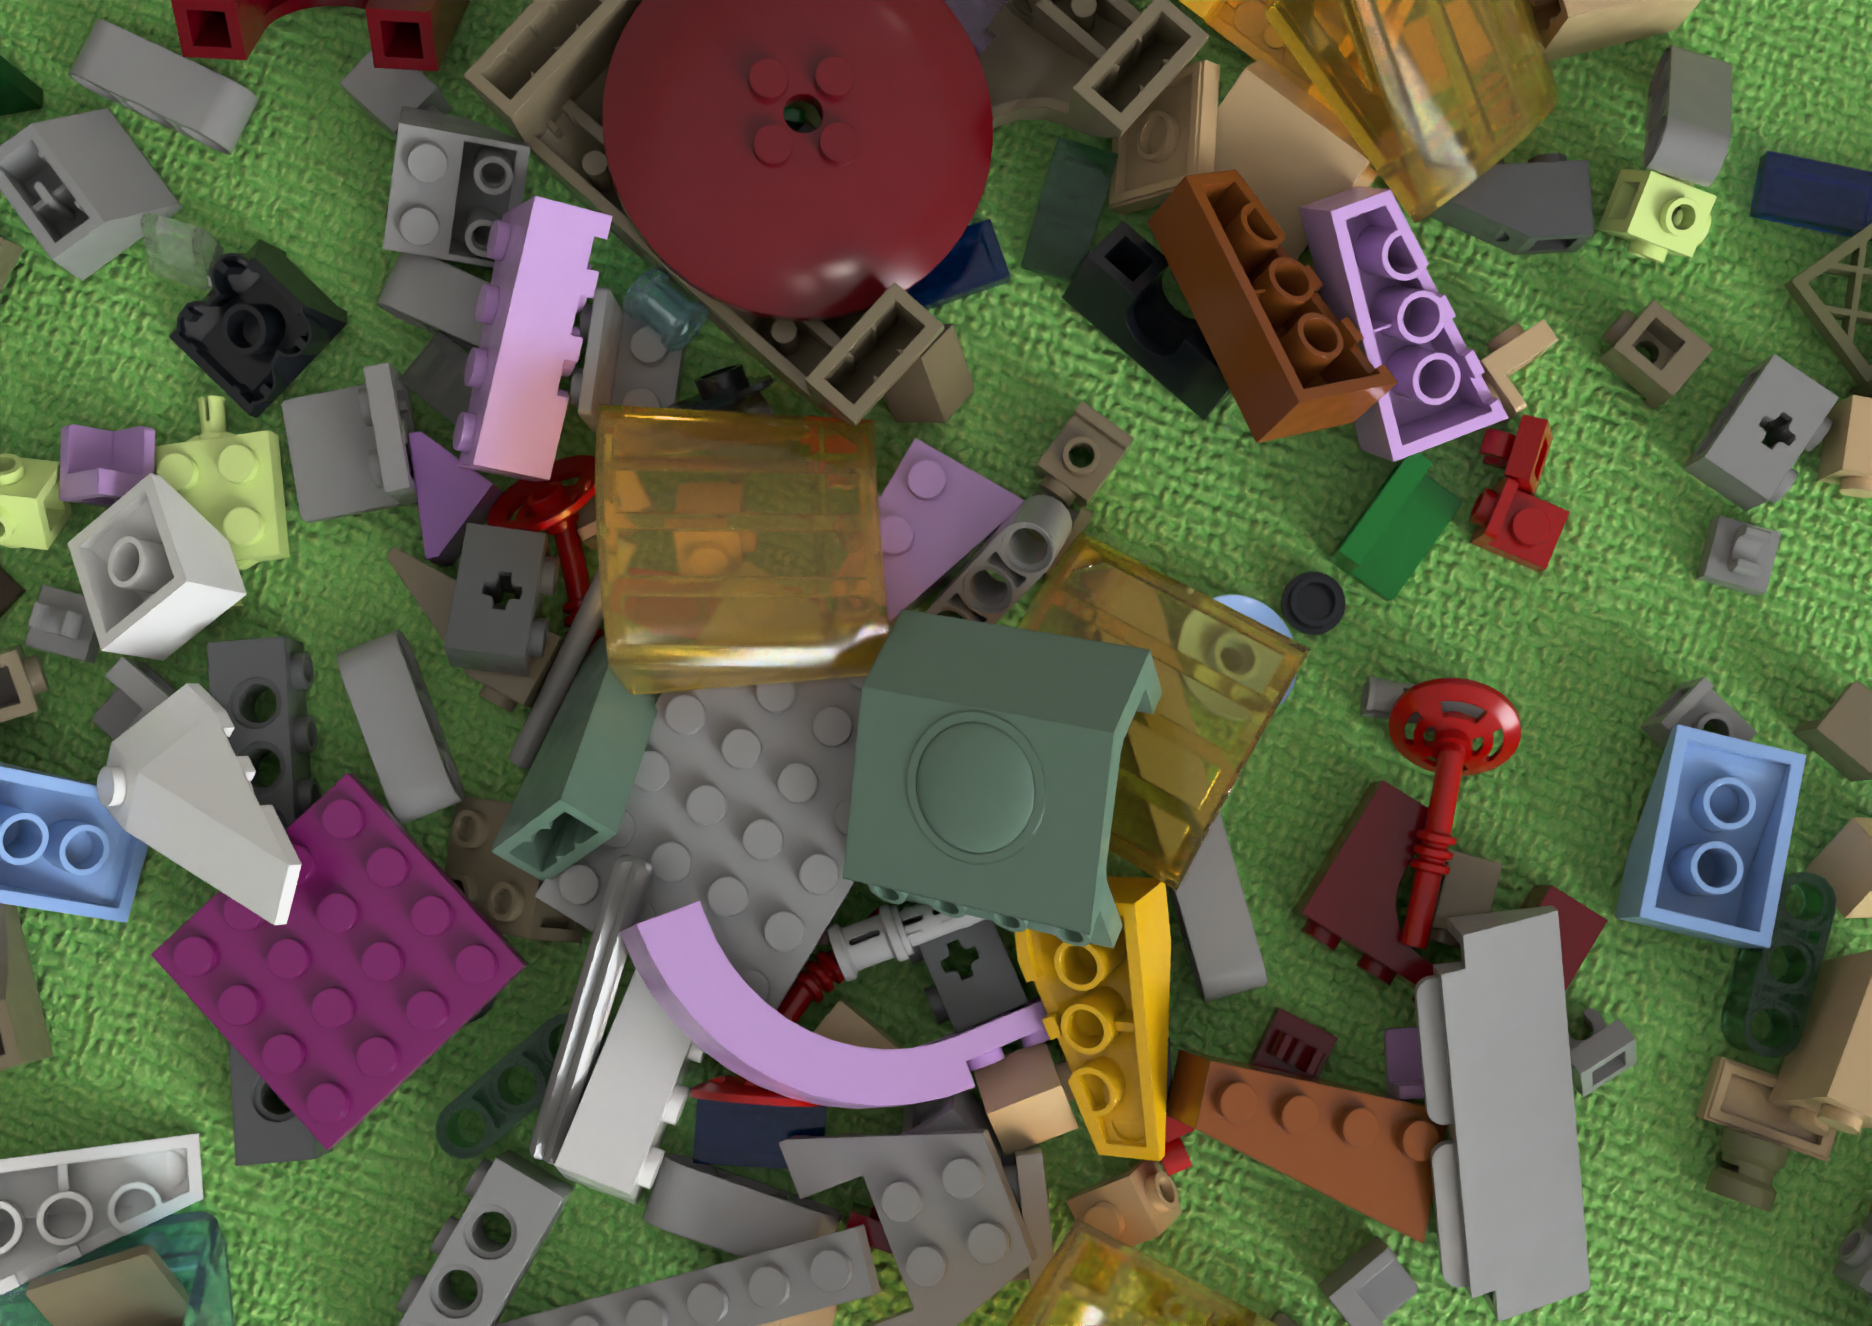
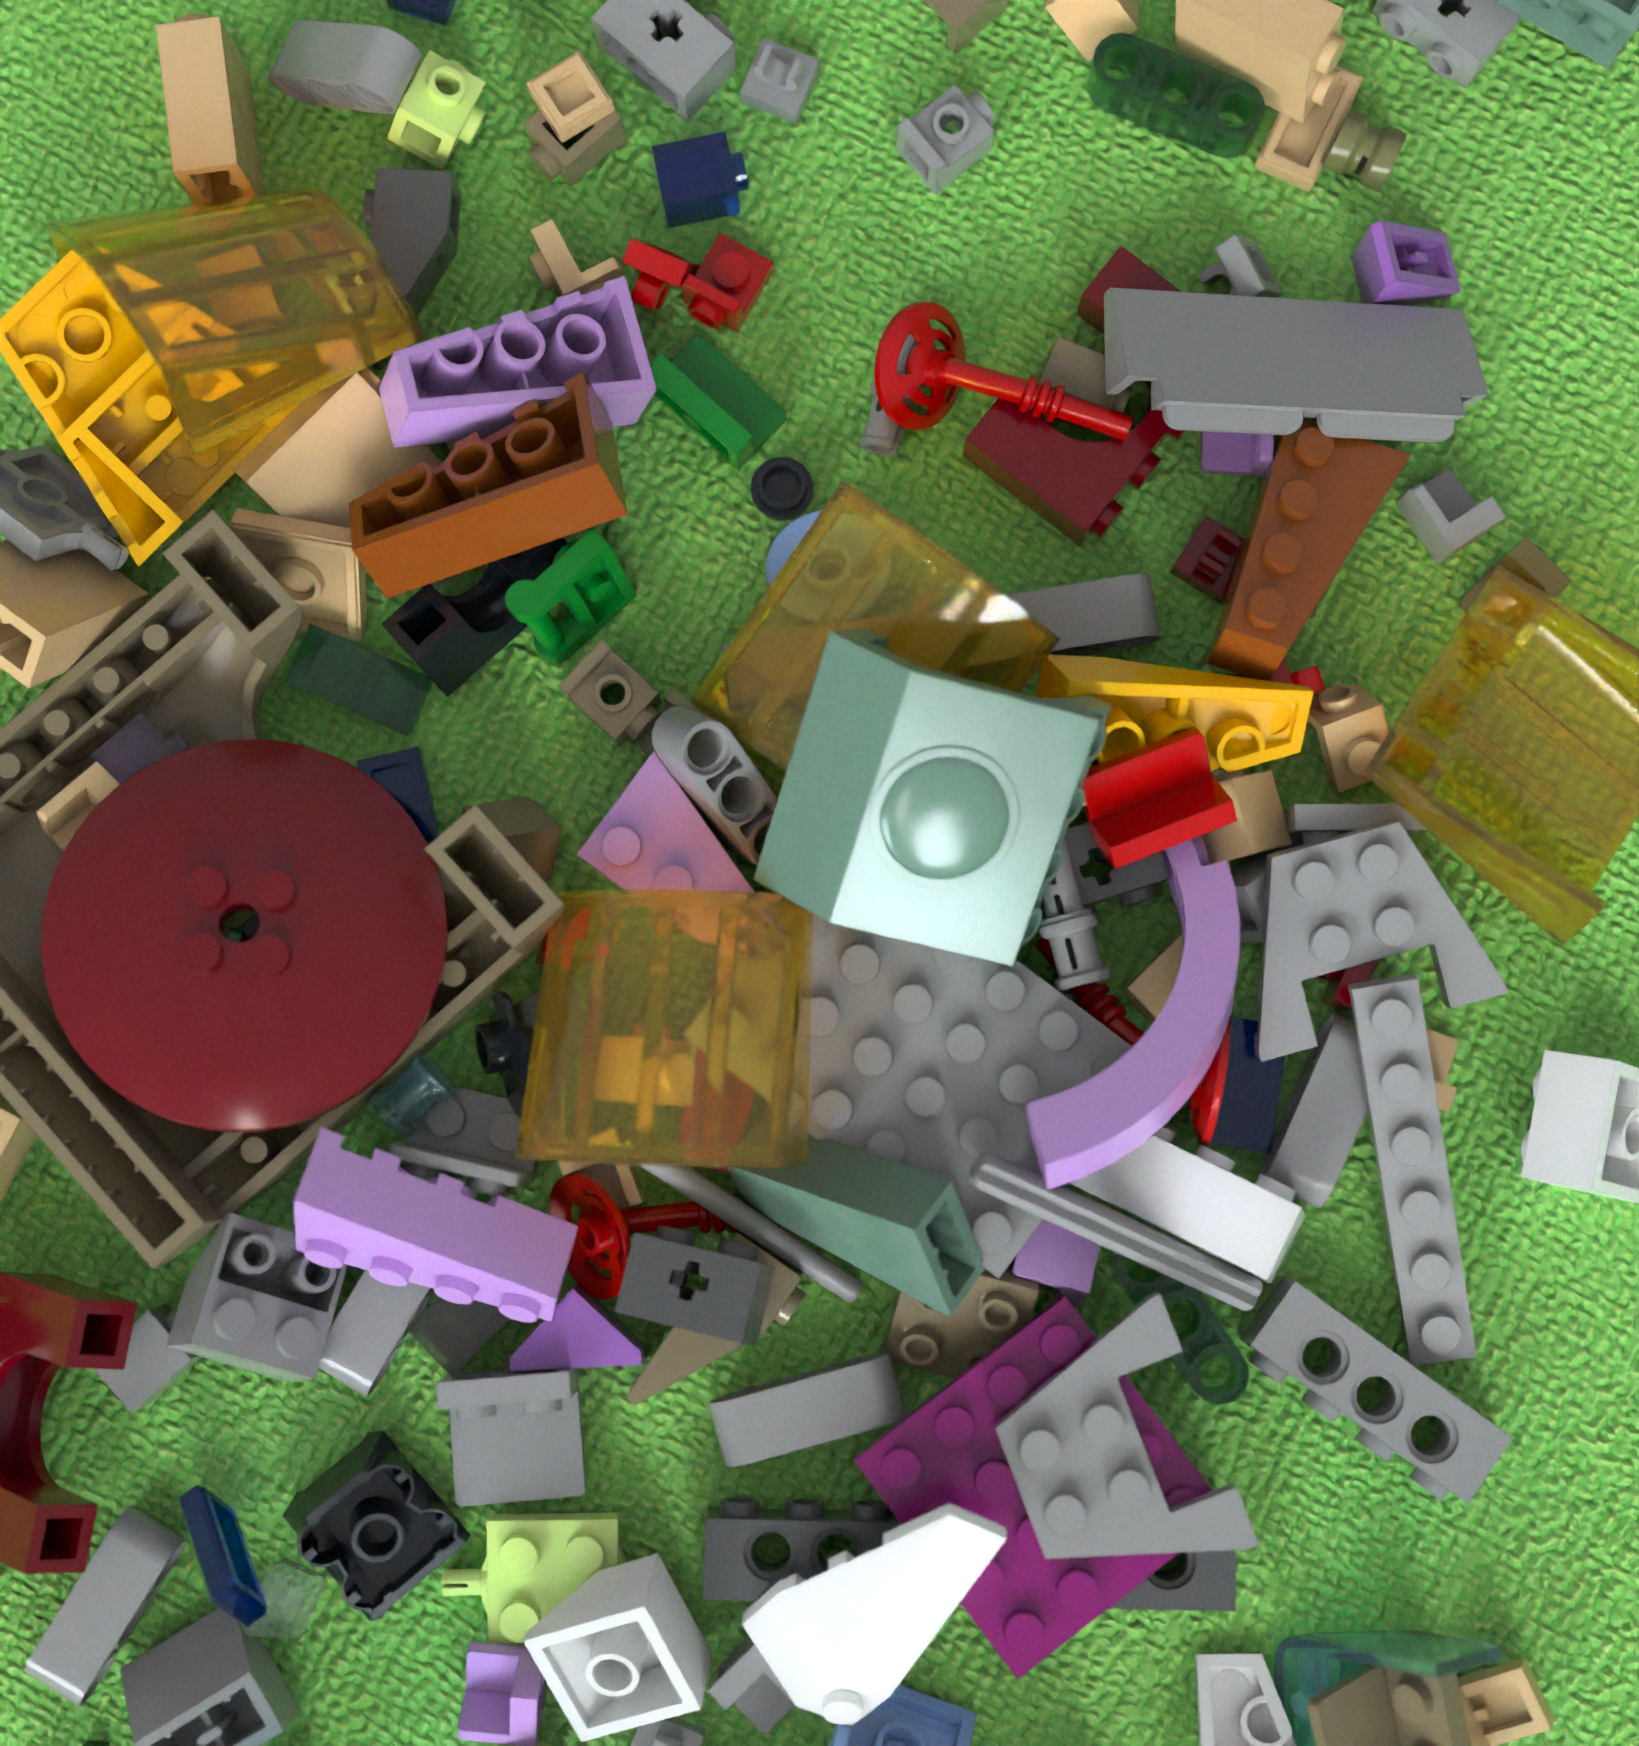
camera: 85 degrees left, 0 degrees up
light blue slope [1615,724,1806,948] -> none
none -> clear blue tile [179,1485,267,1627]
none -> green plate [505,528,637,664]
none -> tan tile [526,50,615,143]
none -> clear blue brick [652,131,749,229]
none -> light grey wing [993,1292,1260,1559]
none -> lavender panel [1012,1219,1100,1308]
none -> red panel [1082,727,1237,869]
none -> medium lavender slope [1351,220,1461,306]

